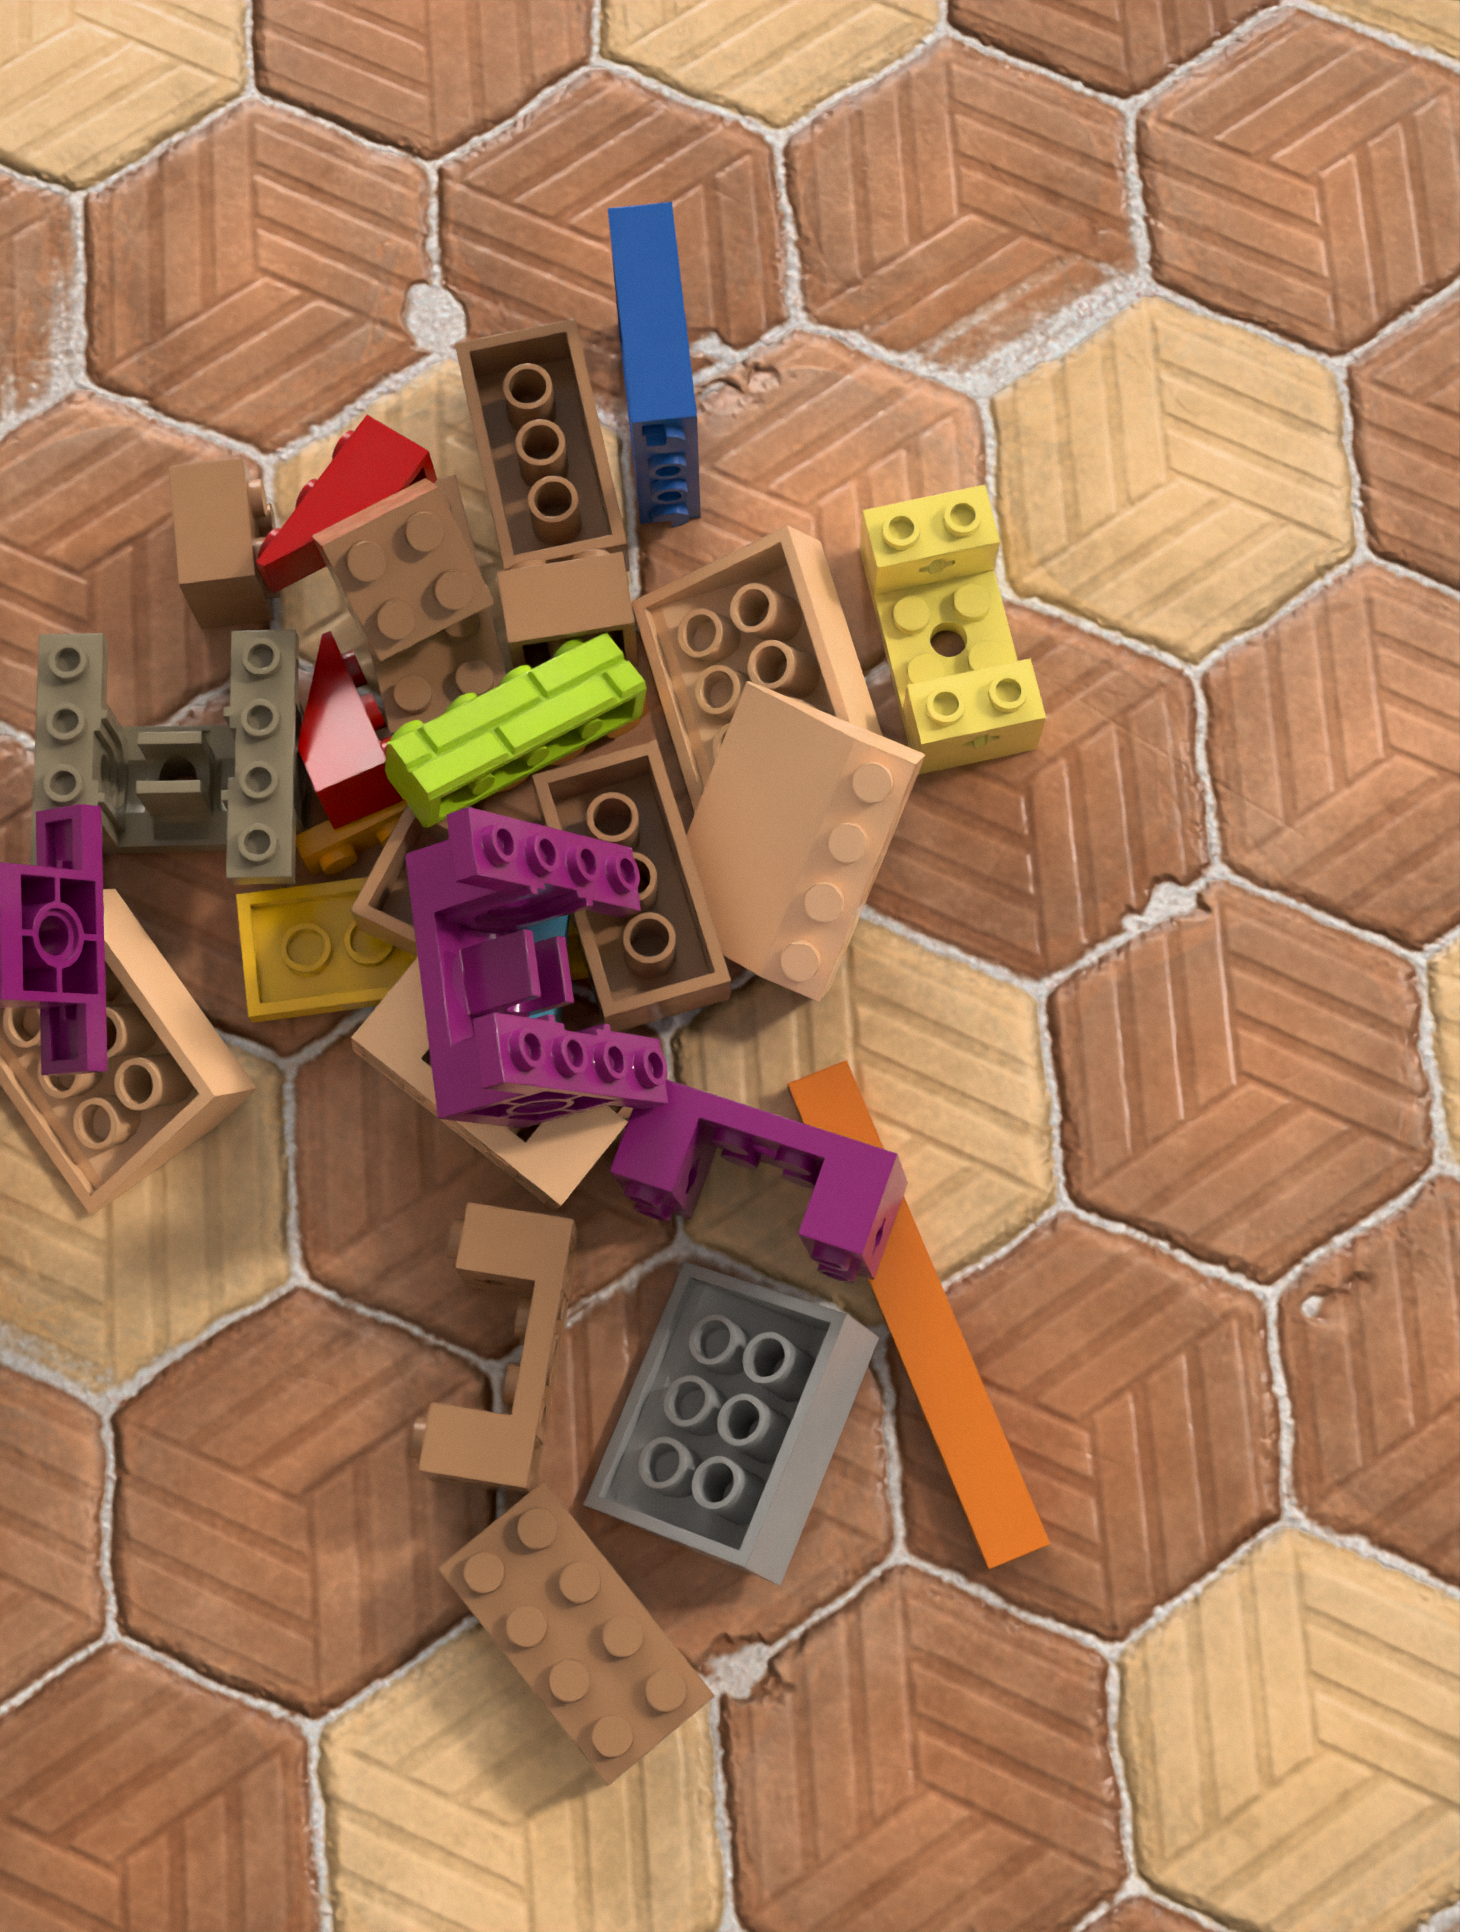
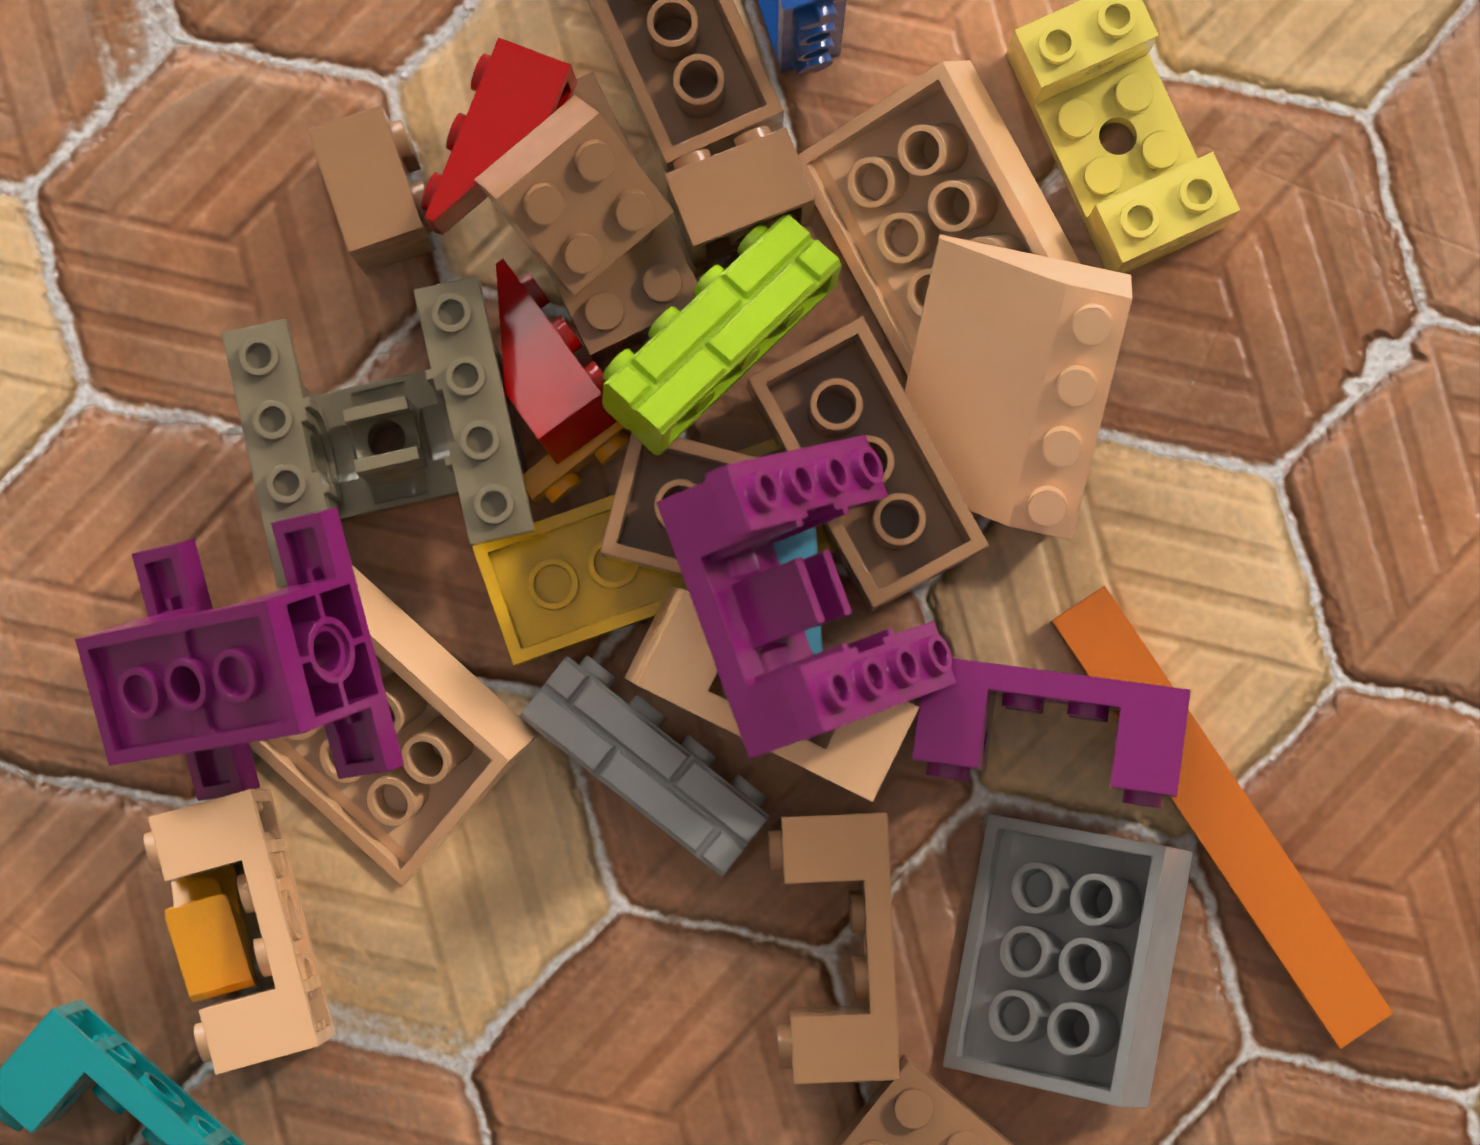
camera: 10 degrees left, 10 degrees up
none -> light grey brick [519,655,770,877]

